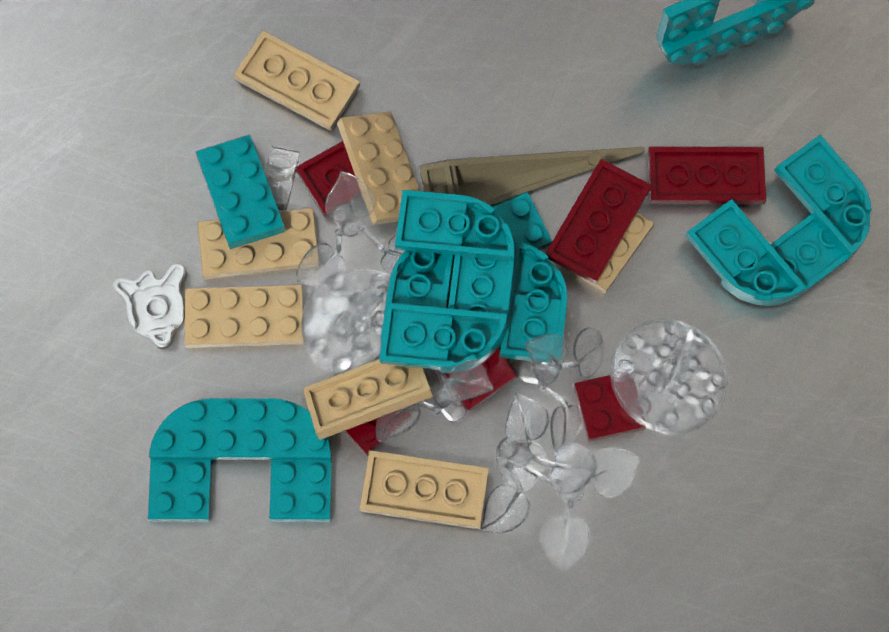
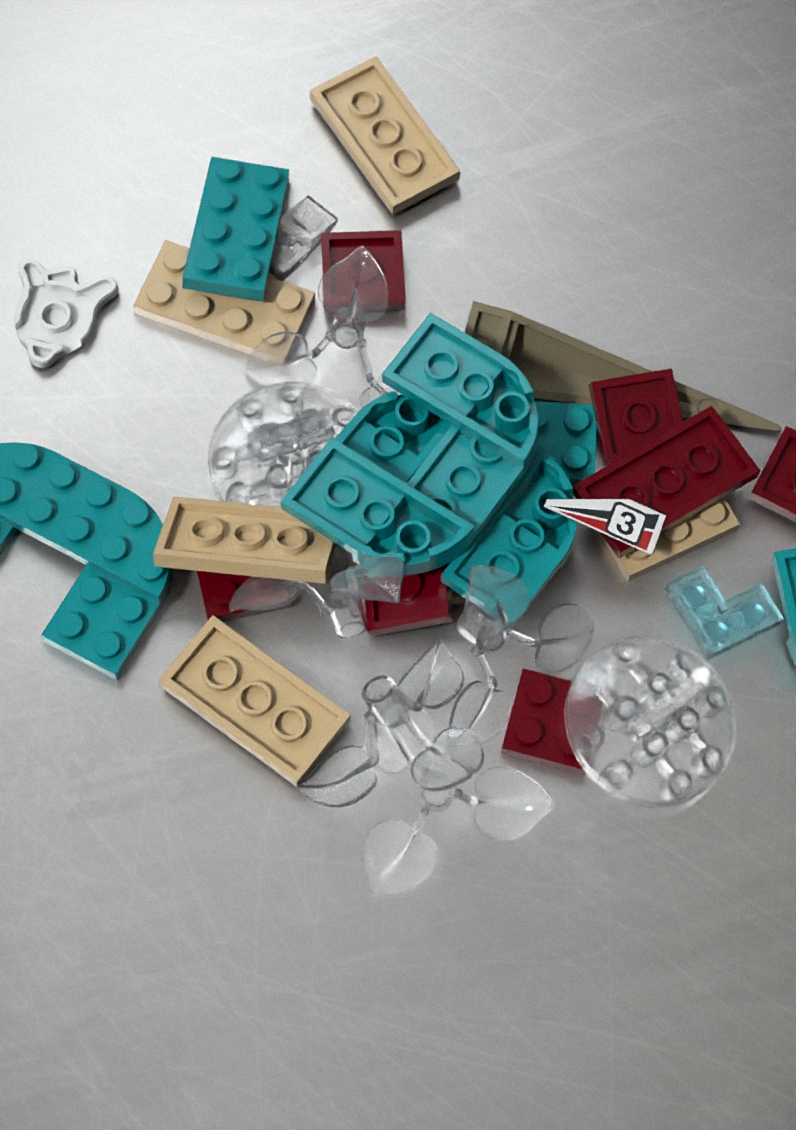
camera: 25 degrees right, 5 degrees down
tan plate [185,285,304,348] -> none
tan plate [337,112,420,225] -> none
none -> sticker [544,499,666,555]
none -> dark red plate [589,368,682,466]
none -> clear light blue plate [664,565,784,661]

